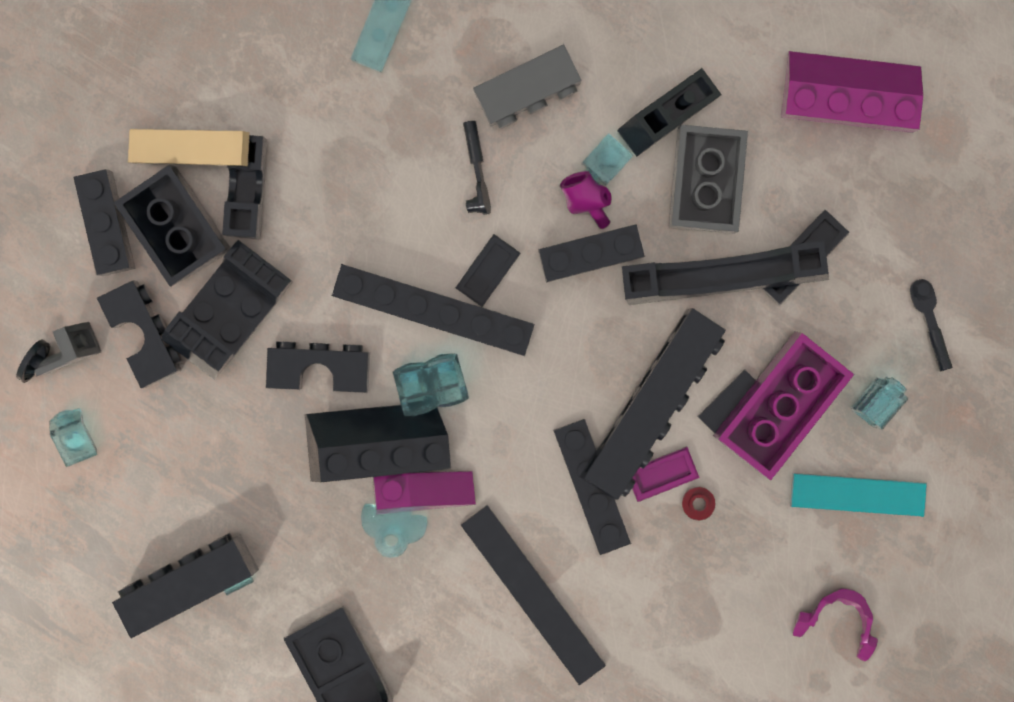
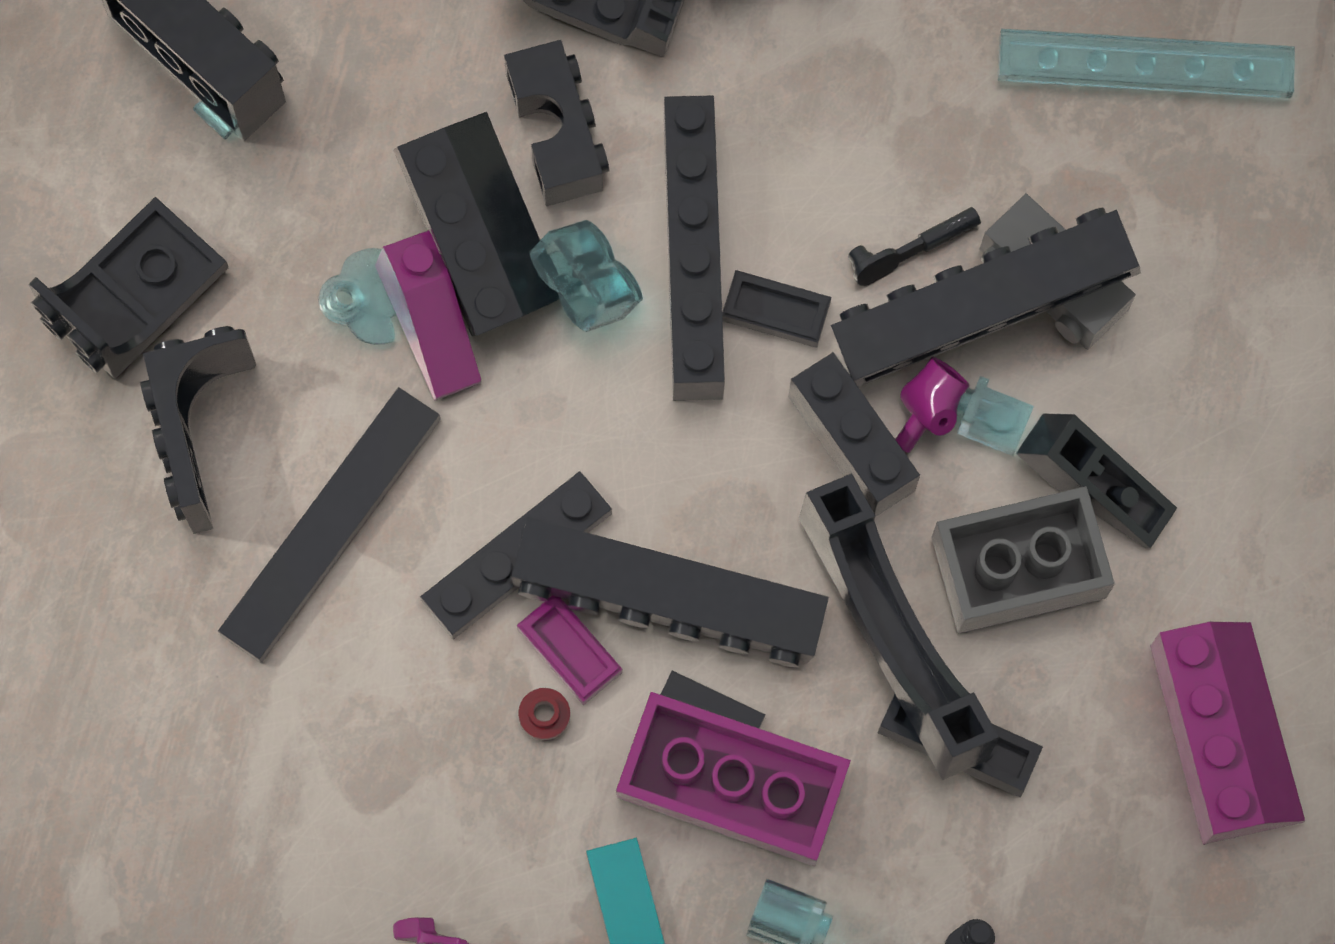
camera: 65 degrees right, 15 degrees down
none -> black bracket [140,326,256,534]
none -> black brick [831,207,1141,387]

